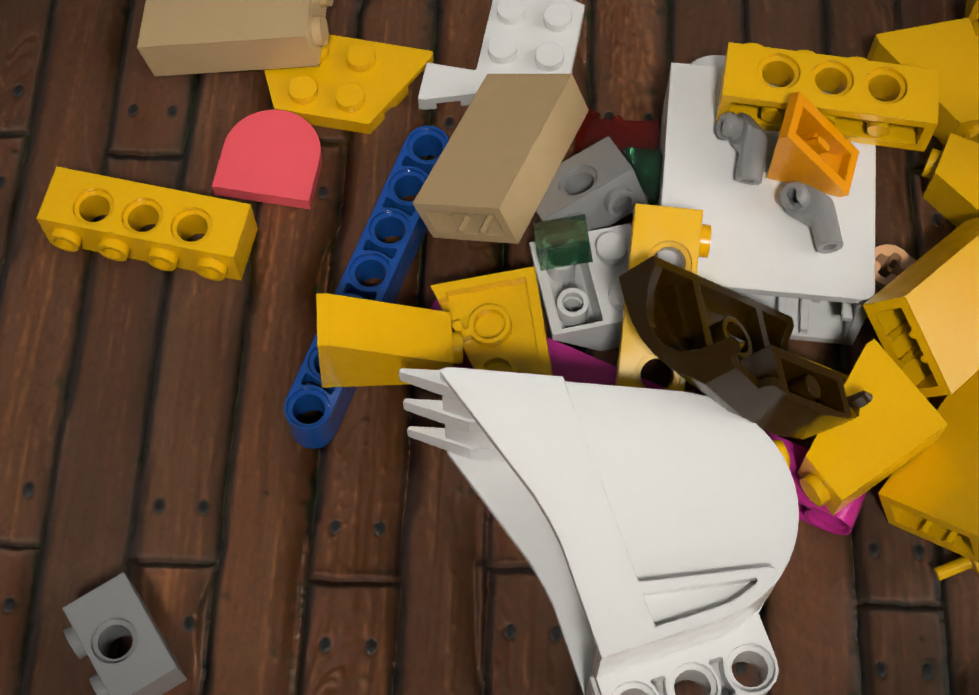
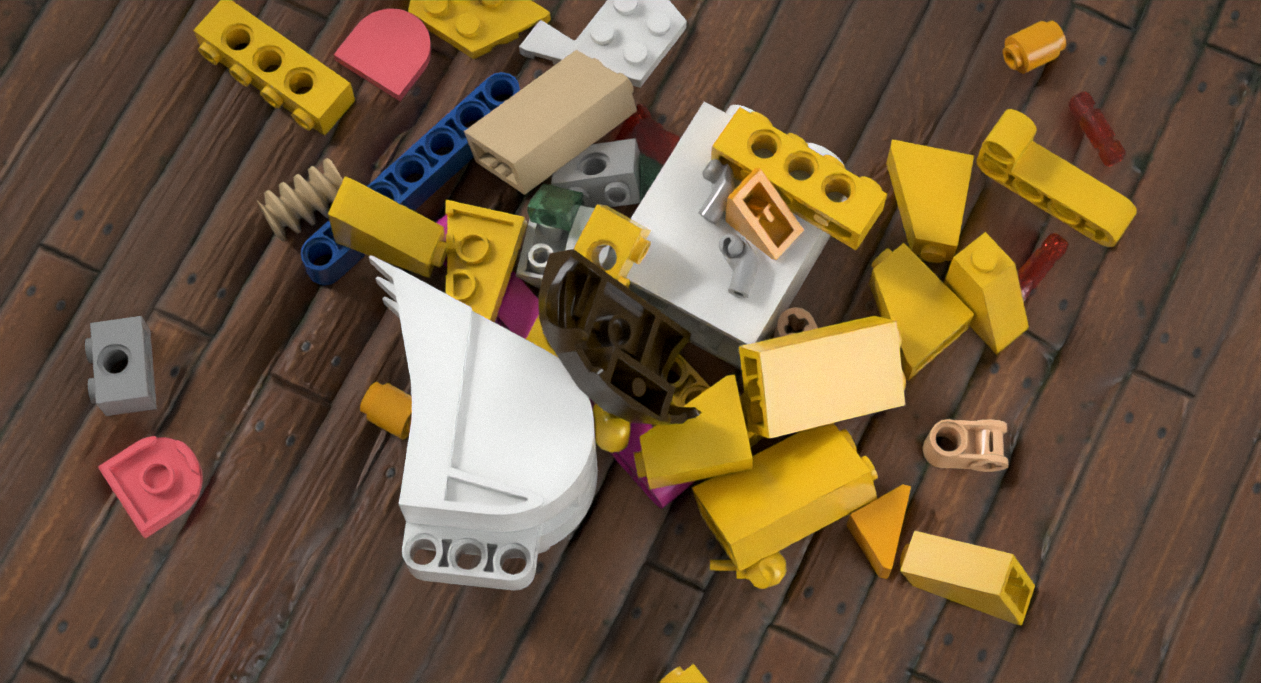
camera: 25 degrees right, 5 degrees up
none -> tan piece [257,158,343,242]
none -> light orange brick [360,382,412,440]

